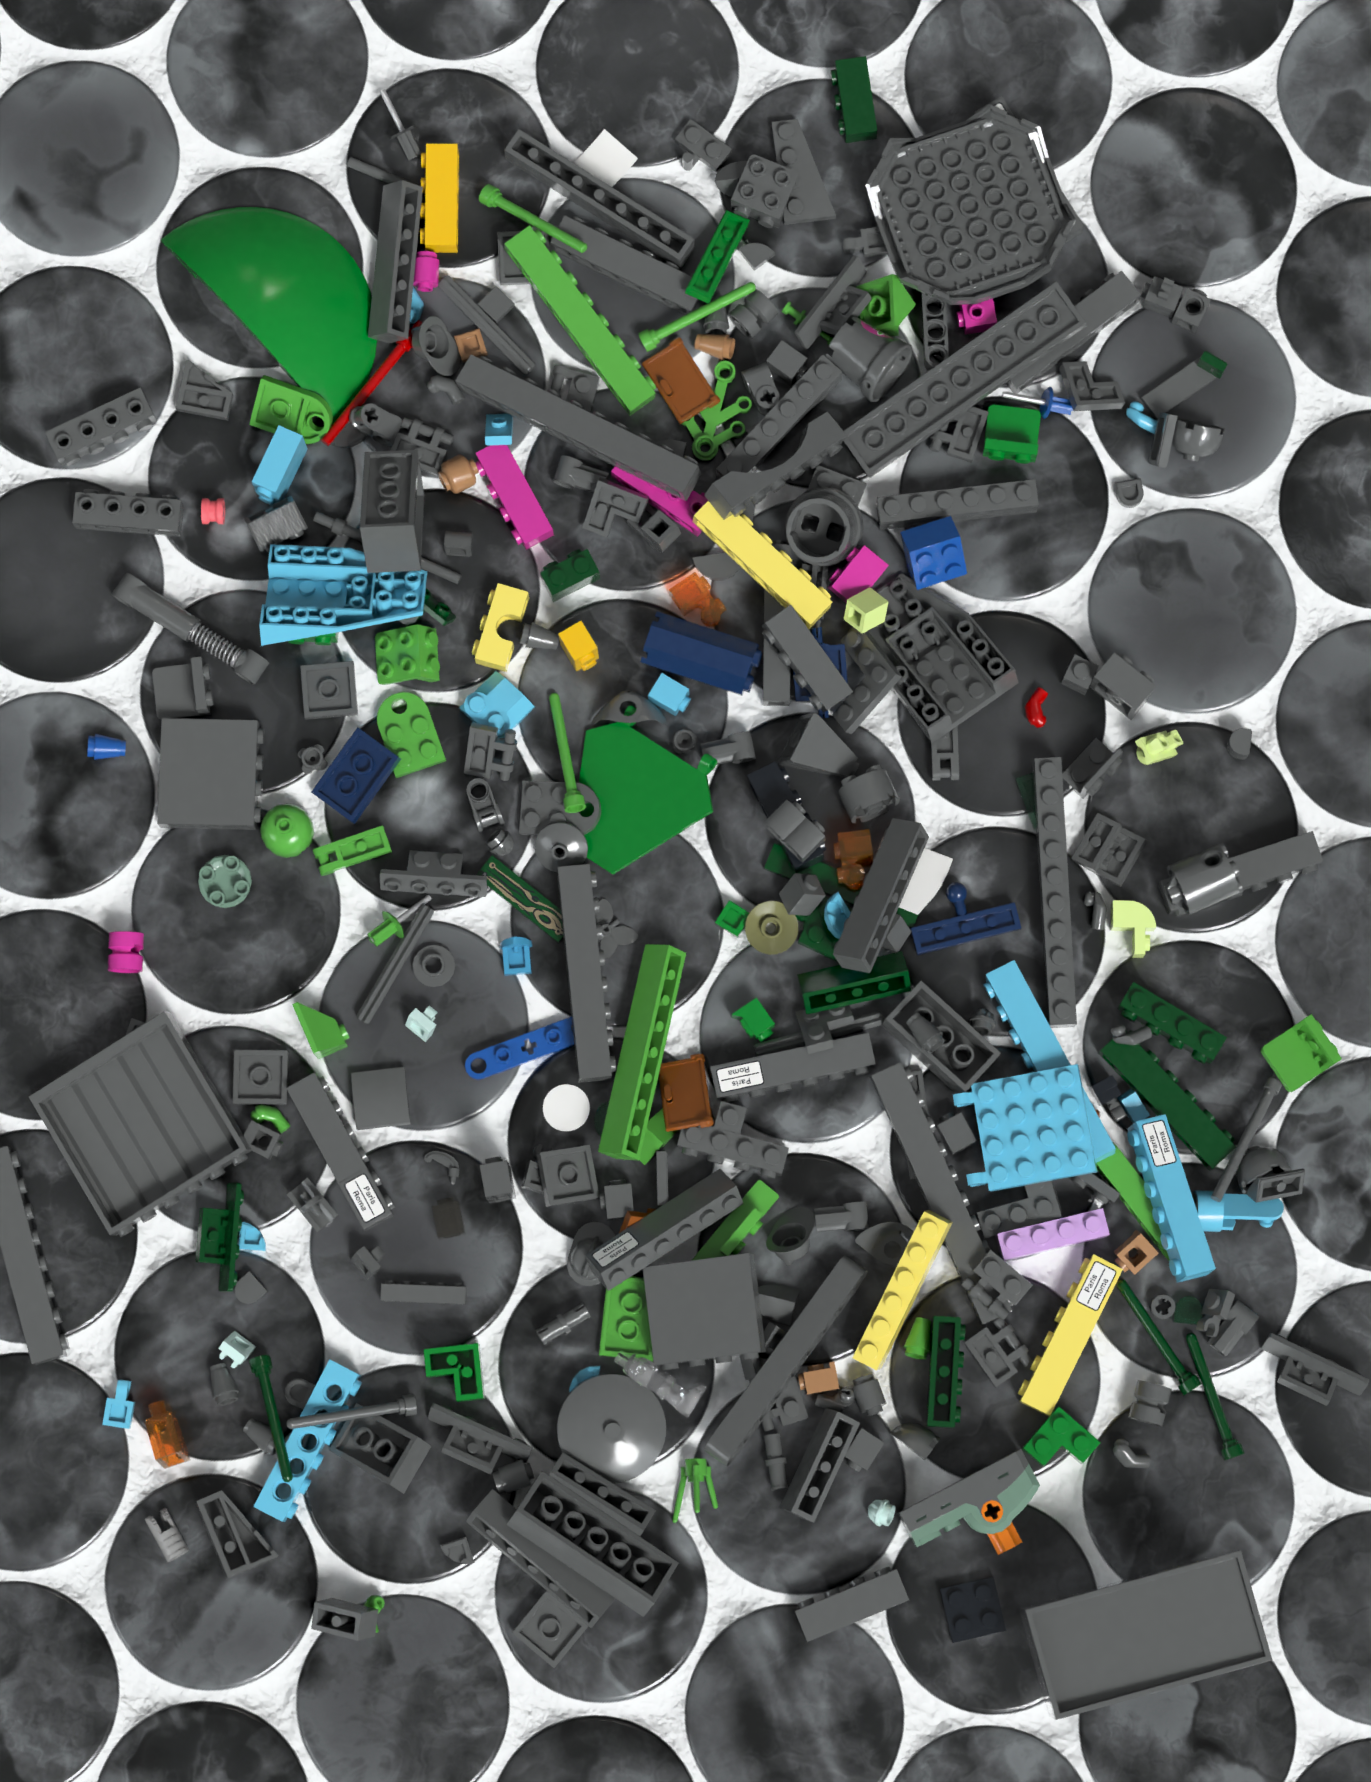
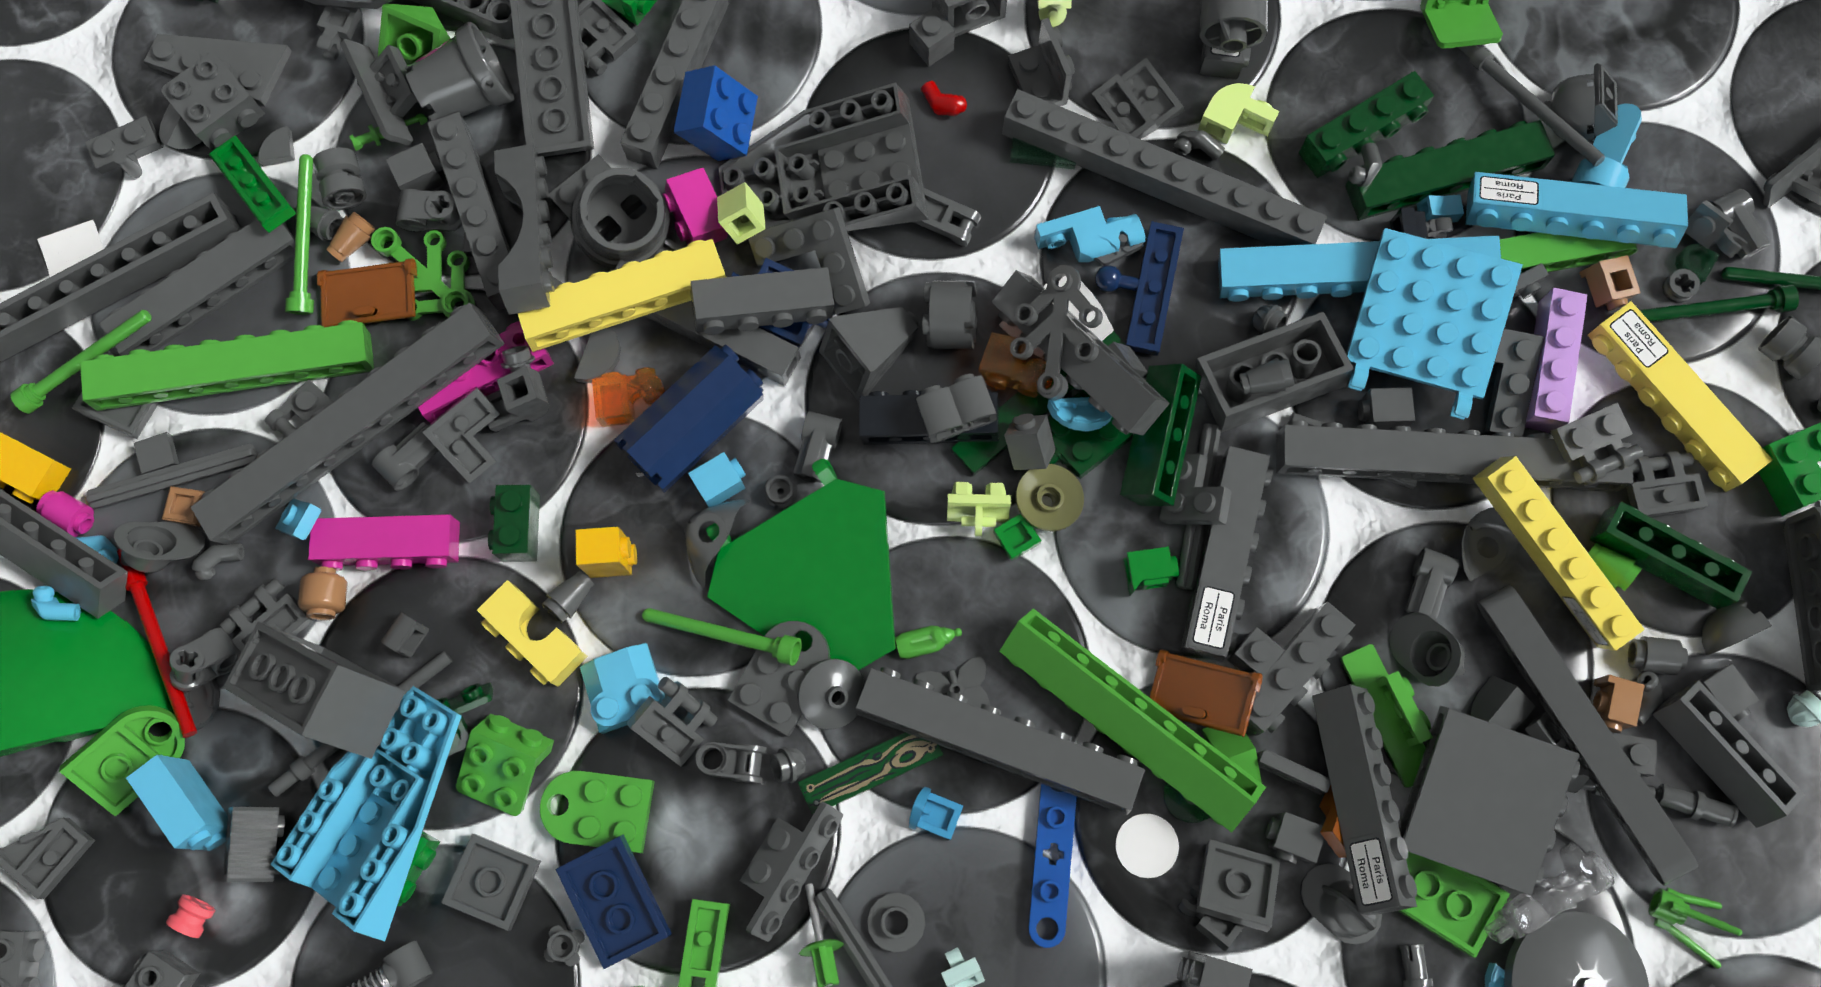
camera: 65 degrees left, 5 degrees down
none -> medium azure arm [31,586,81,621]
none -> dark grey plate [501,346,535,373]
none -> bright green piece [895,625,962,659]
none -> yellowish green hips [947,482,1011,537]
none -> dark grey plant [1010,265,1103,401]
none -> medium azure plate [1034,206,1145,266]

